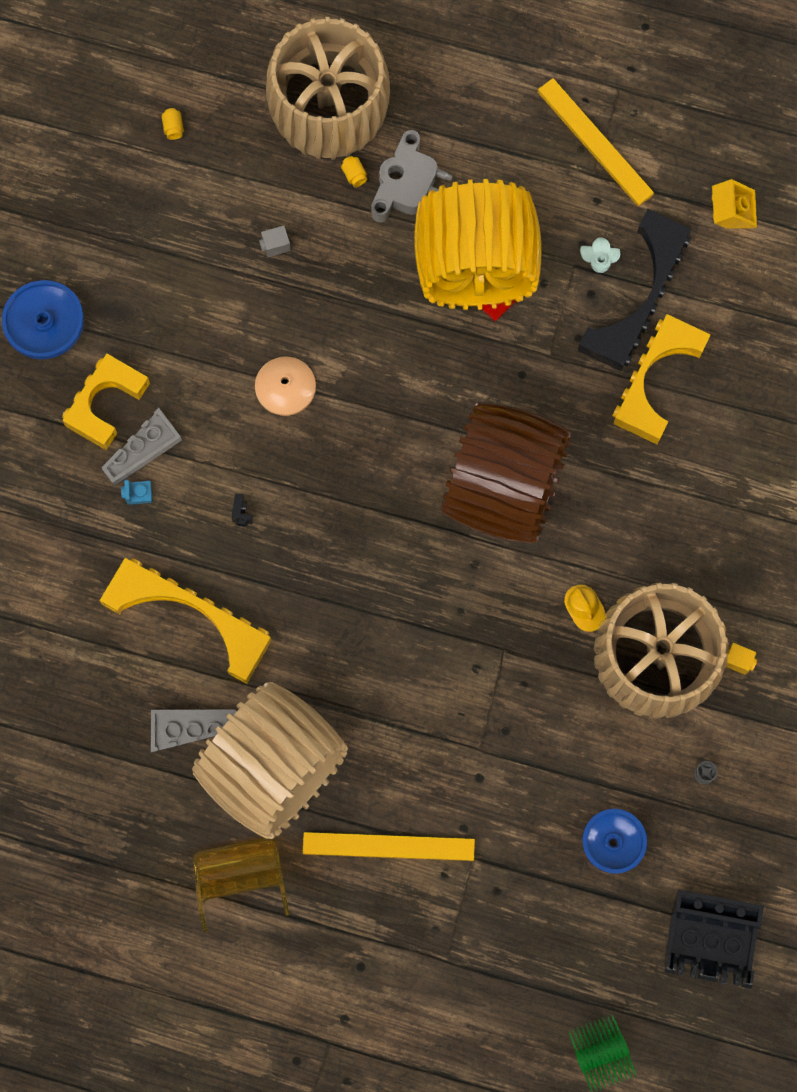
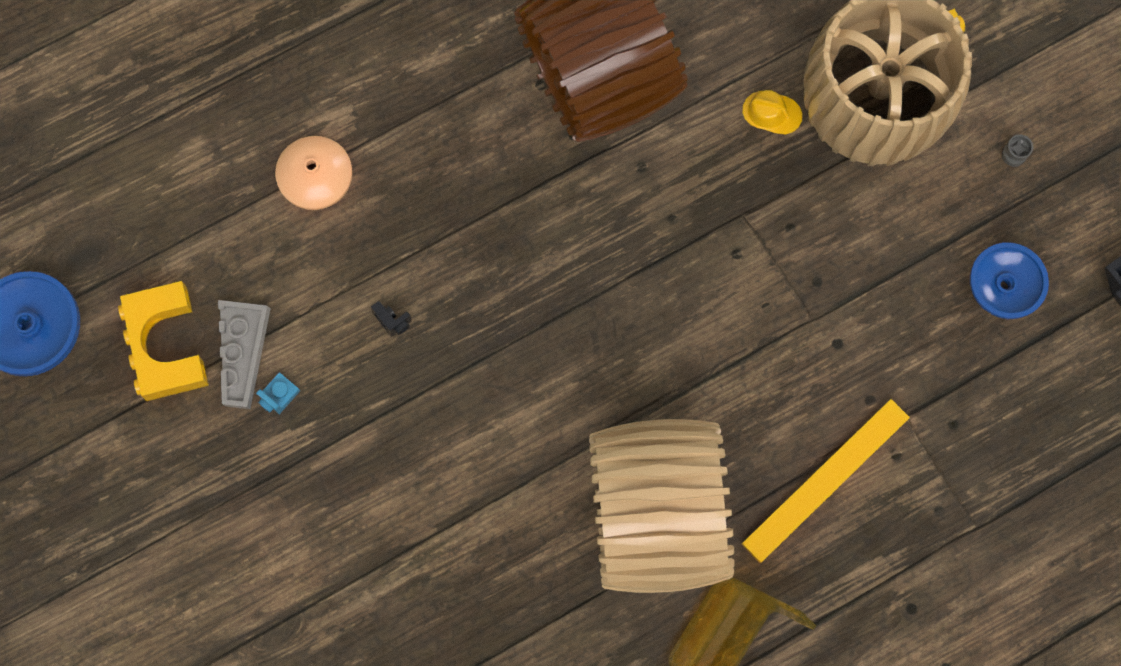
camera: 45 degrees left, 0 degrees up
yellow arch [100,558,271,684] -> none
light grey wing [151,710,236,752] -> none
light grey brick [259,226,291,257] -> none

